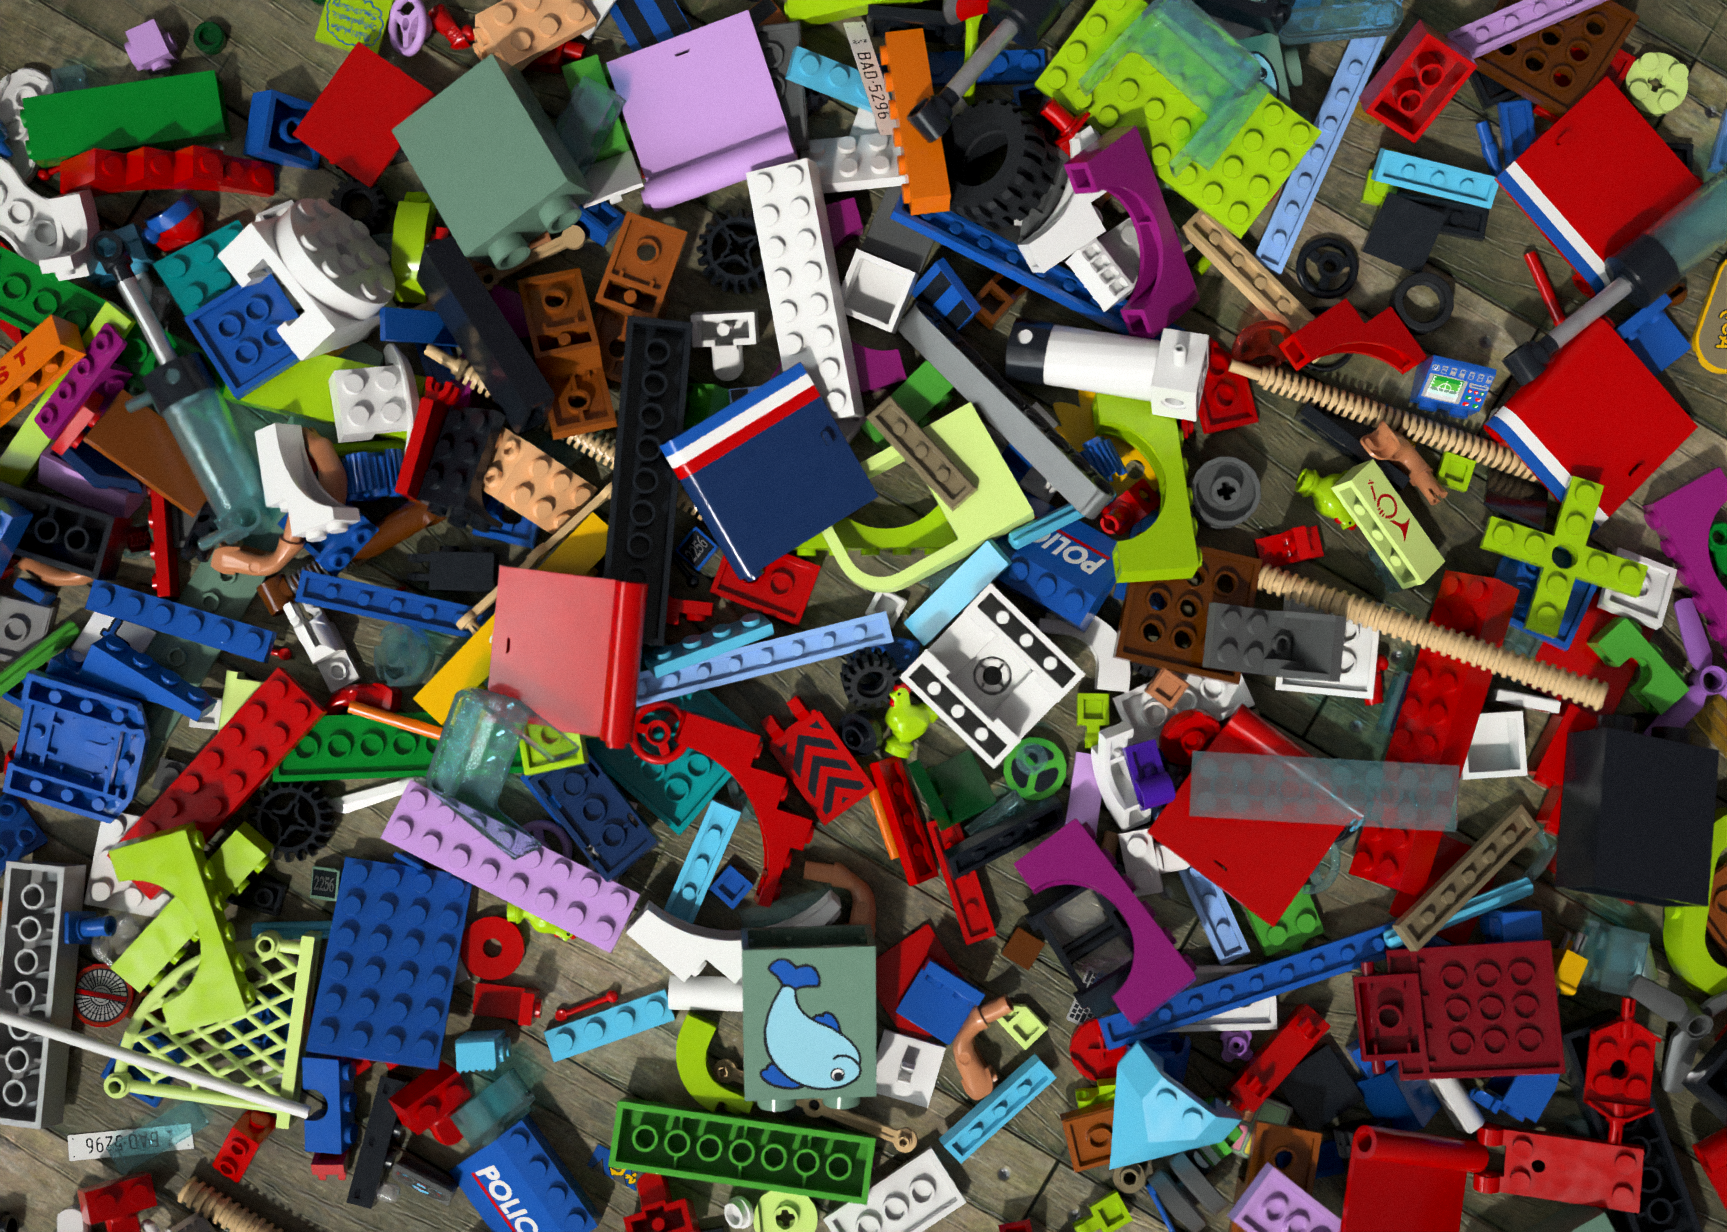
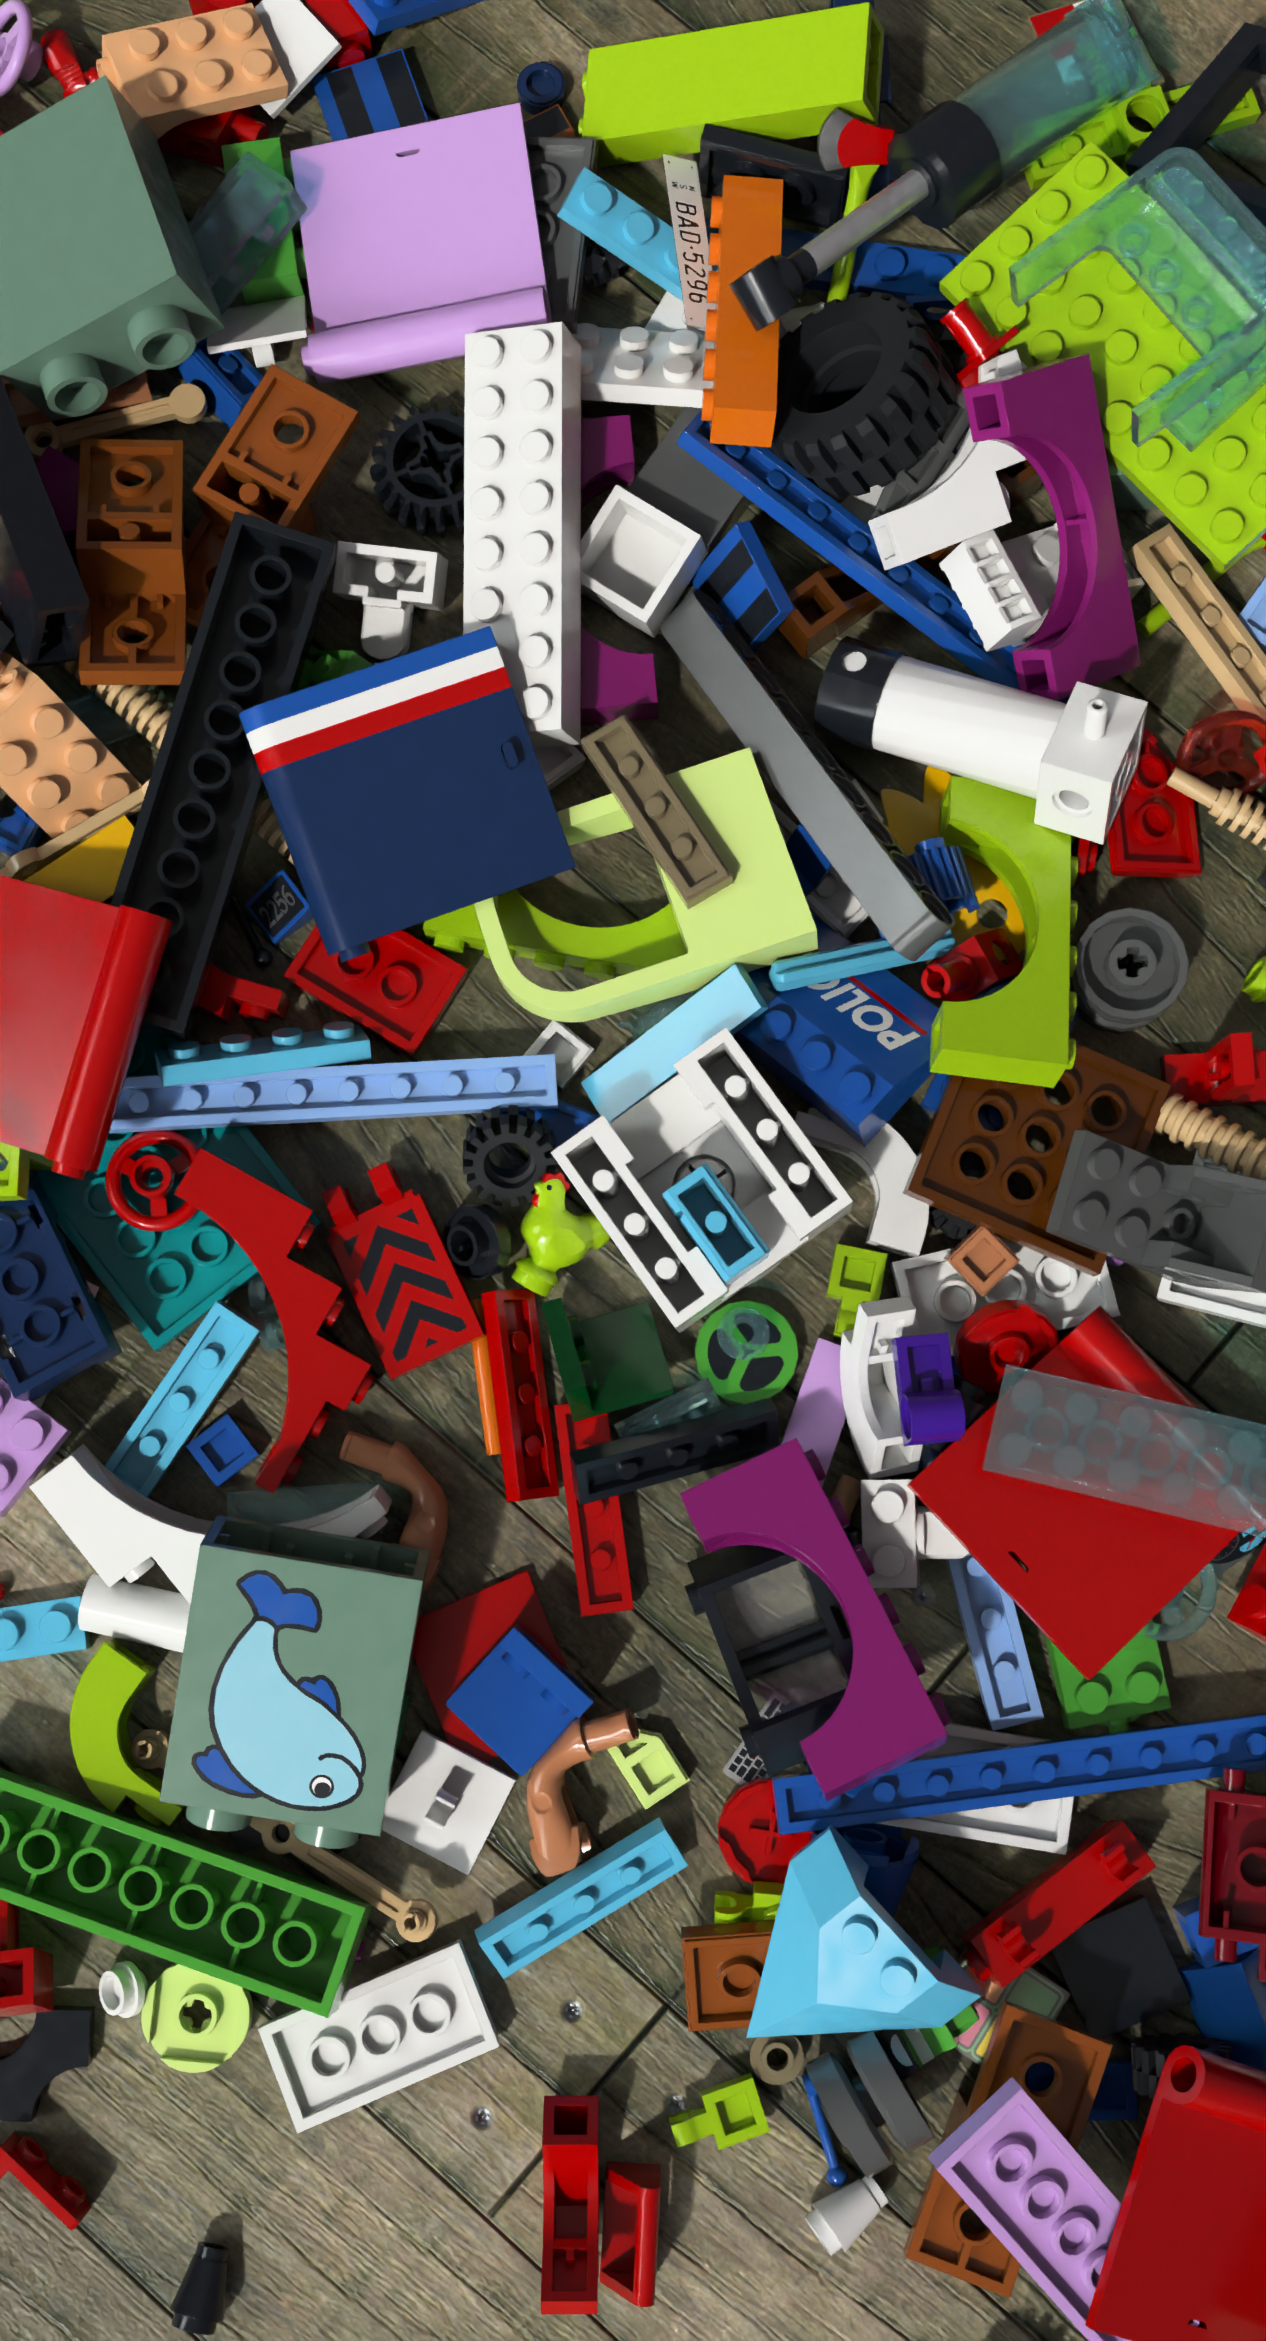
camera: 15 degrees right, 5 degrees down
bright green brick [860,360,954,451] -> none
reddish brown tile [1001,926,1045,971] -> none
medium lavender plate [1220,1030,1253,1062] -> none
none -> medium azure brick [662,1163,770,1287]

